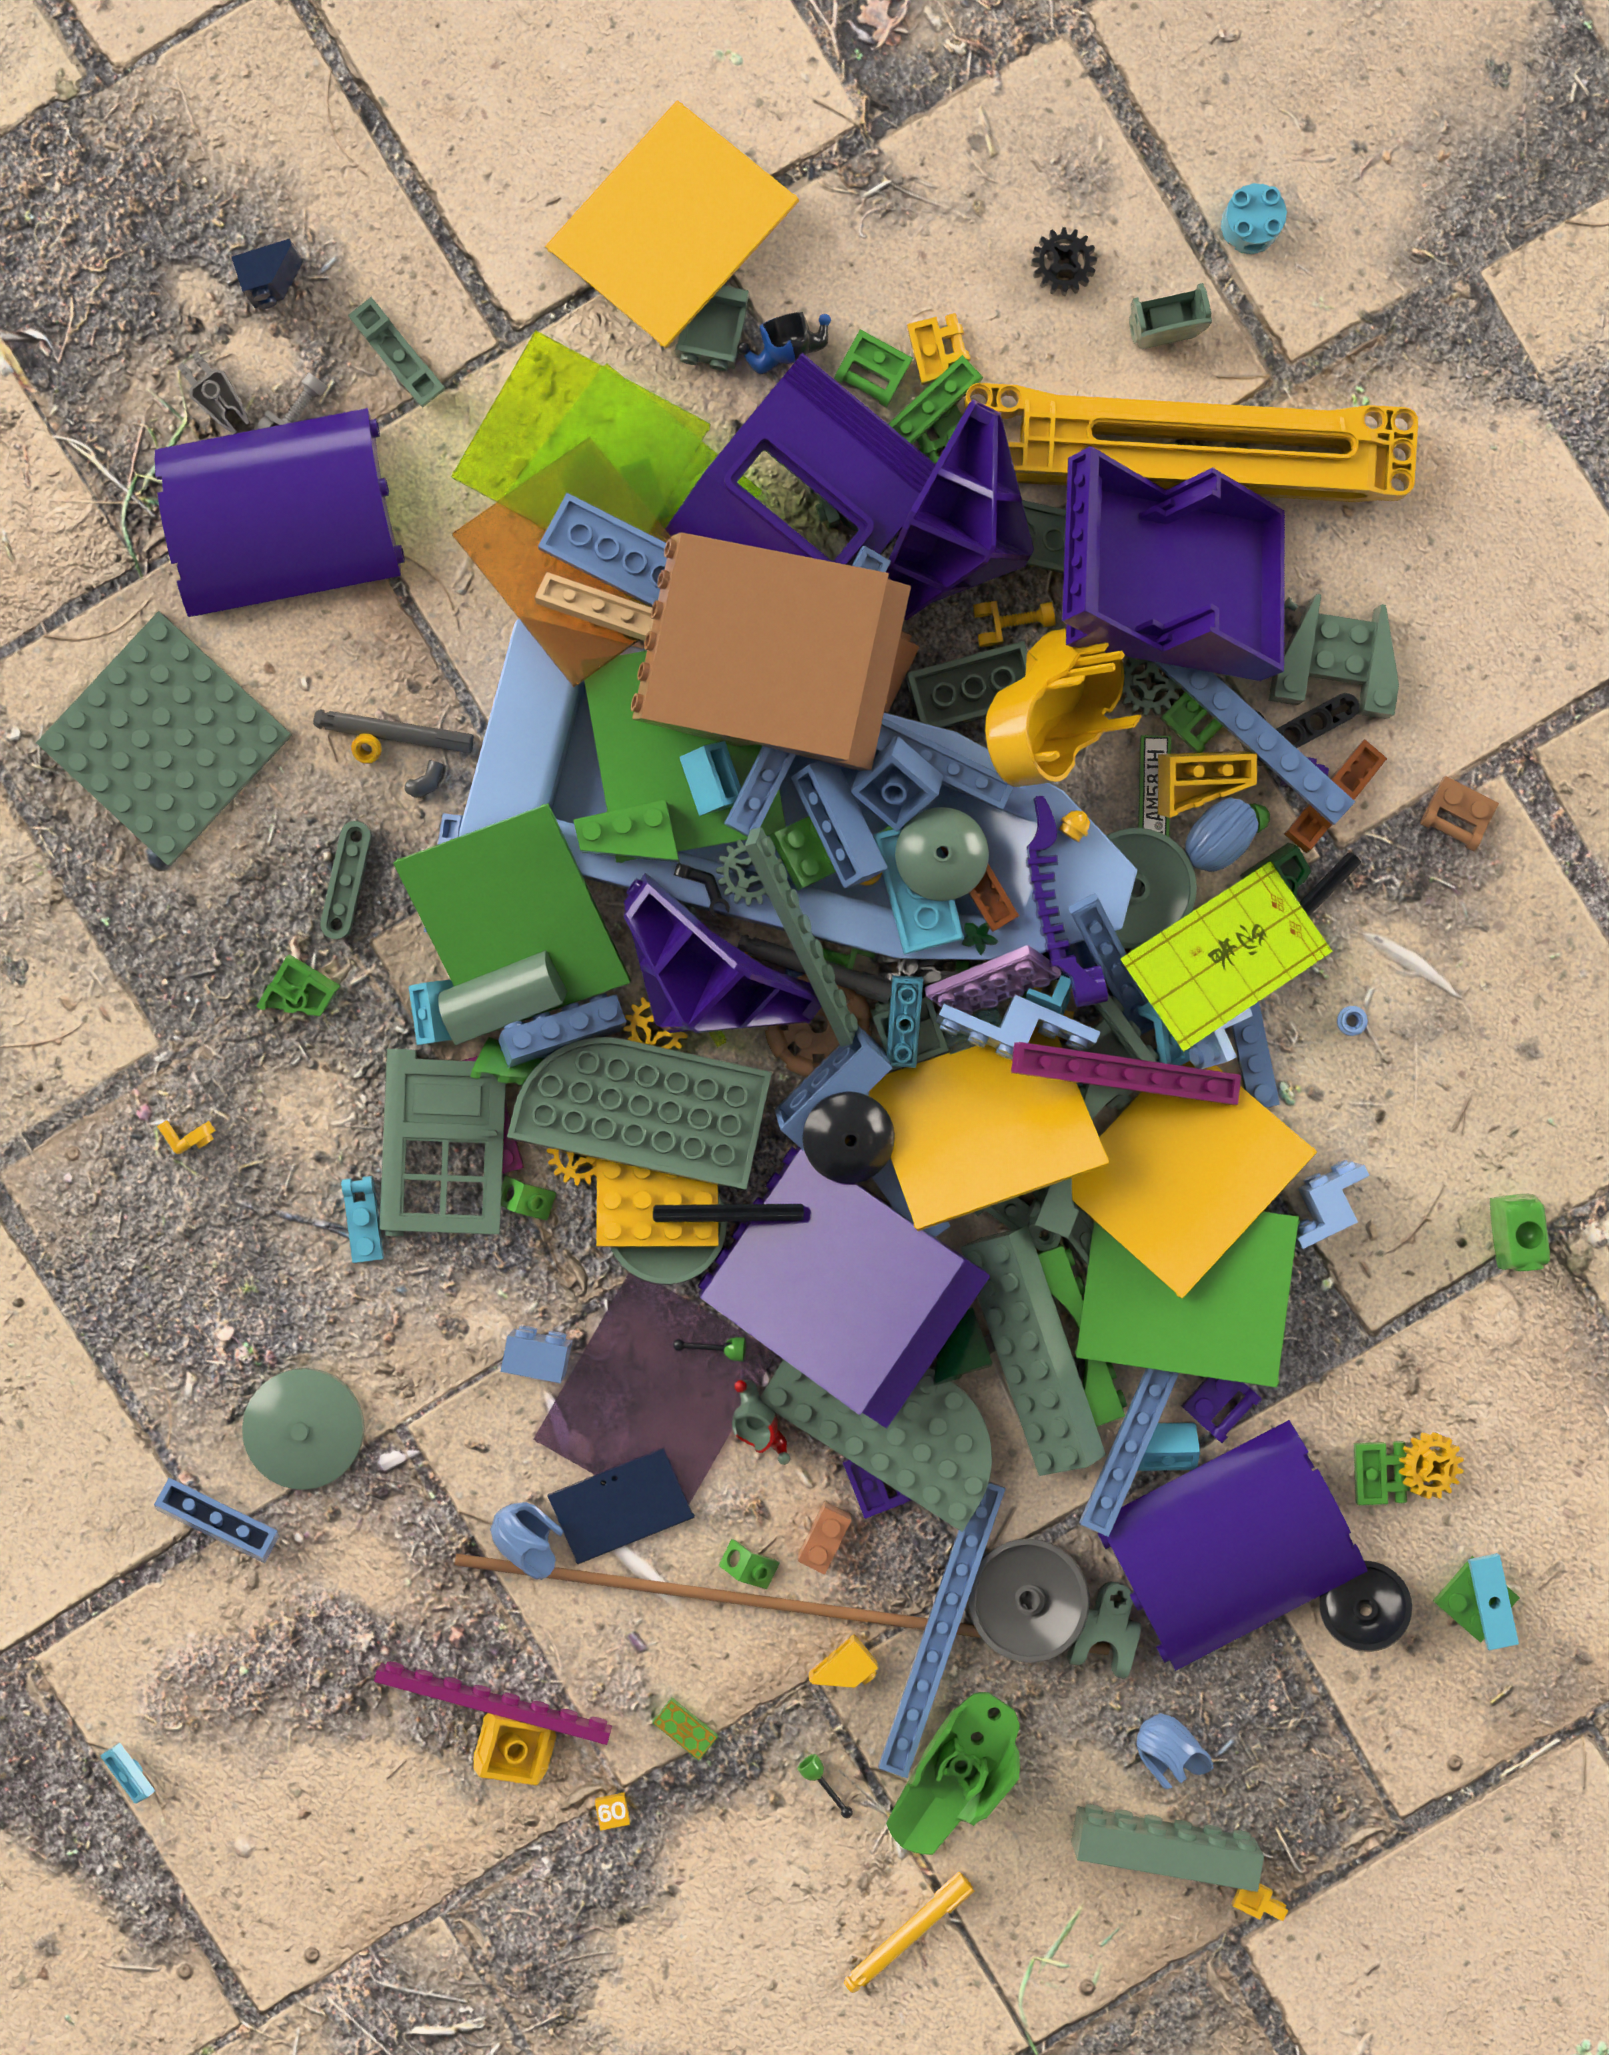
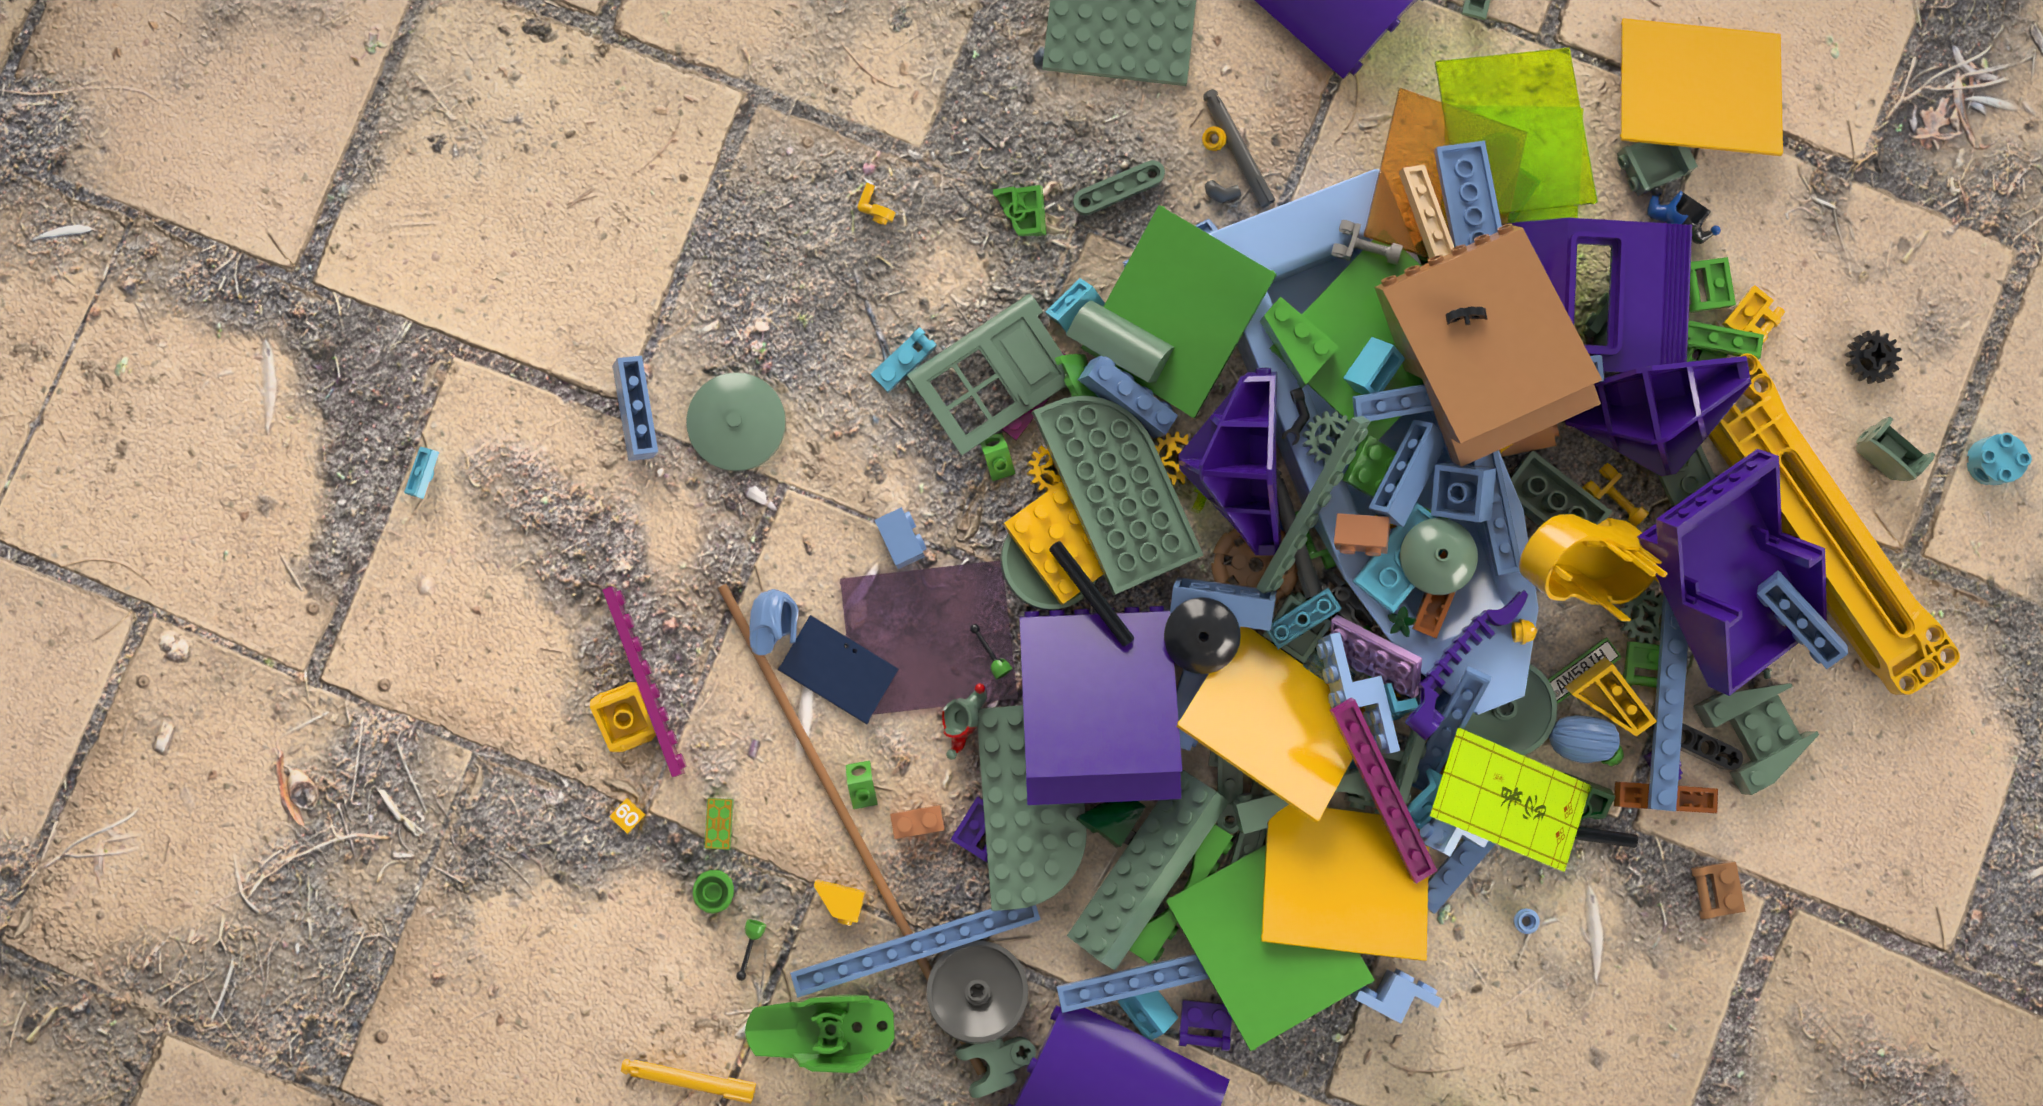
camera: 45 degrees right, 5 degrees down
none -> bright green piece [693,870,734,914]
none -> light grey bar [1331,220,1403,265]
none -> nougat brick [1334,513,1390,556]
none -> black piece [1445,306,1488,326]
none -> medium blue brick [1757,570,1848,669]

